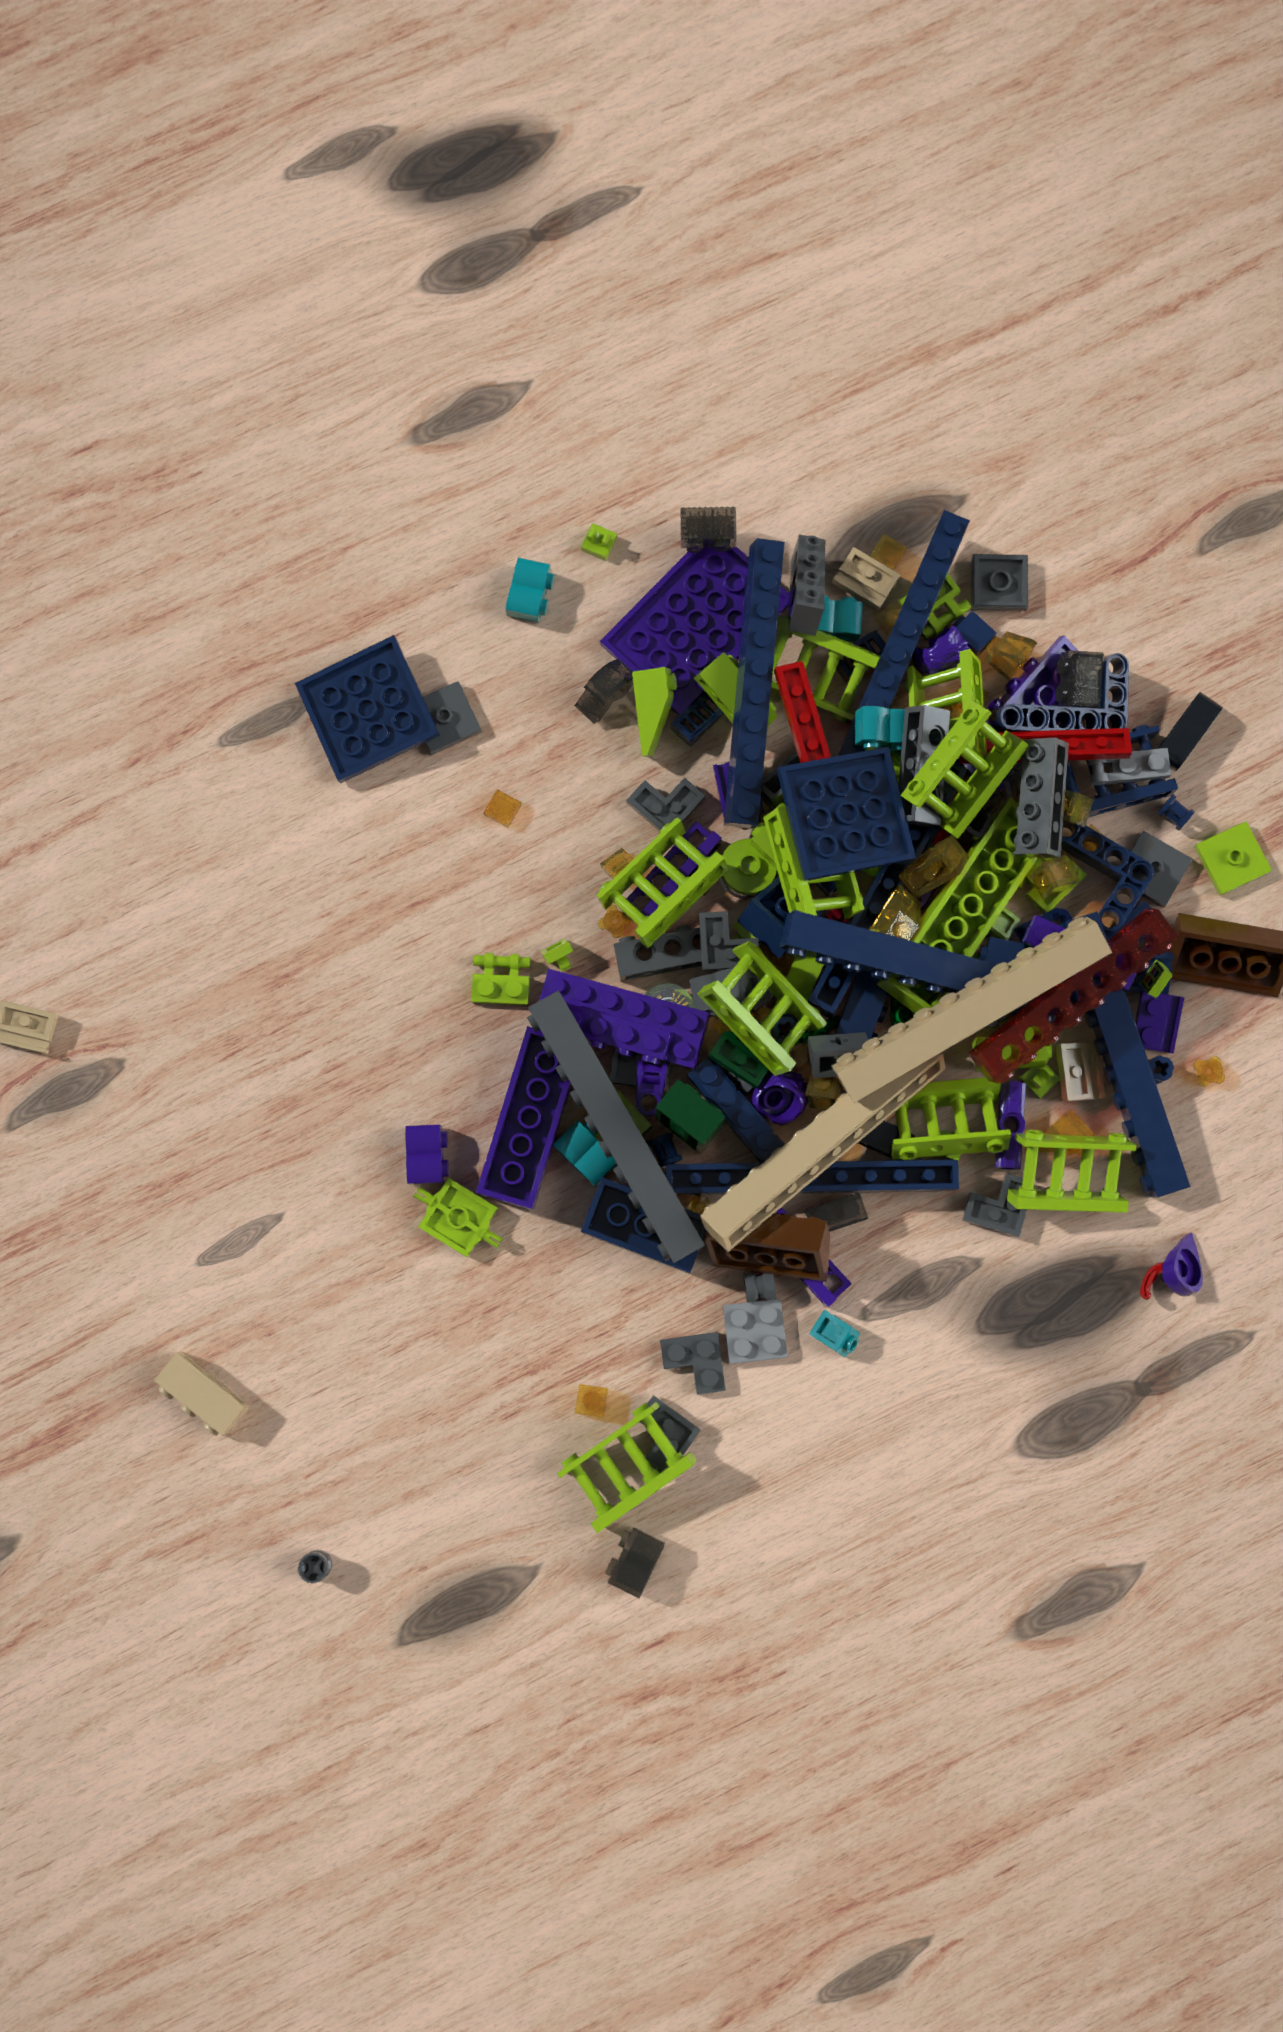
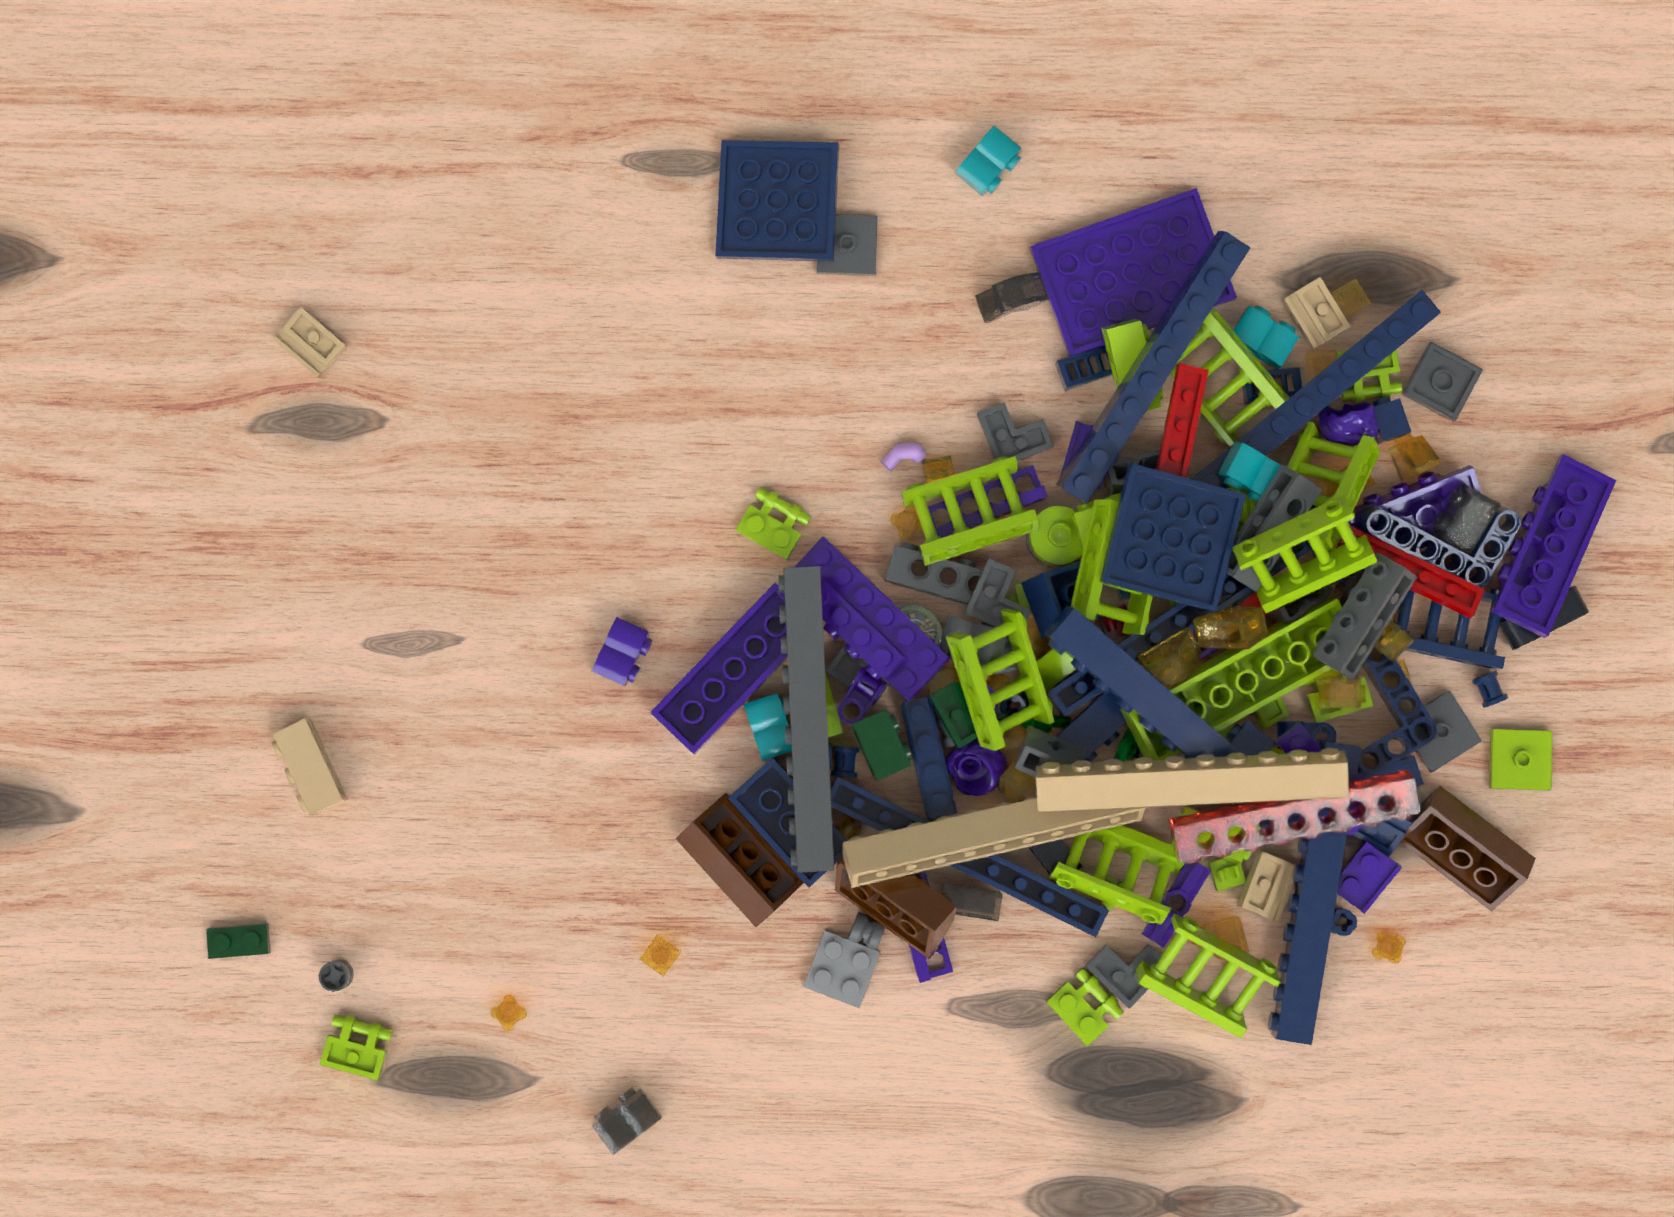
camera: 20 degrees right, 5 degrees up
lime plate [413,1178,503,1258] -> none
clear yellow plate [483,789,522,828] -> none
lime tile [540,938,573,972] -> none
lime fence [557,1402,697,1533] -> none
lime tile [581,523,617,561] -> none
lime slope [632,667,677,757] -> none
dark grey plate [640,1395,701,1473] -> none
dark grey plate [660,1332,726,1395] -> none
clear smoke brick [680,506,737,552] -> none
dark grey brick [788,534,826,636] -> none
teal bracket [809,1310,860,1358] -> none
light grey plate [1088,748,1171,785] -> none
lime tile [1140,960,1173,998] -> none
dark purple piece [1140,1233,1203,1300] -> none
none -> dark green plate [206,923,271,959]
none -> lime plate [319,1014,393,1081]
none -> clear yellow plate [491,995,527,1031]
none -> reddish brown slope [675,793,804,927]
none -> lavender arm [881,442,926,471]
none -> lime plate [1046,967,1124,1047]
none -> dark purple plate [1491,454,1616,638]

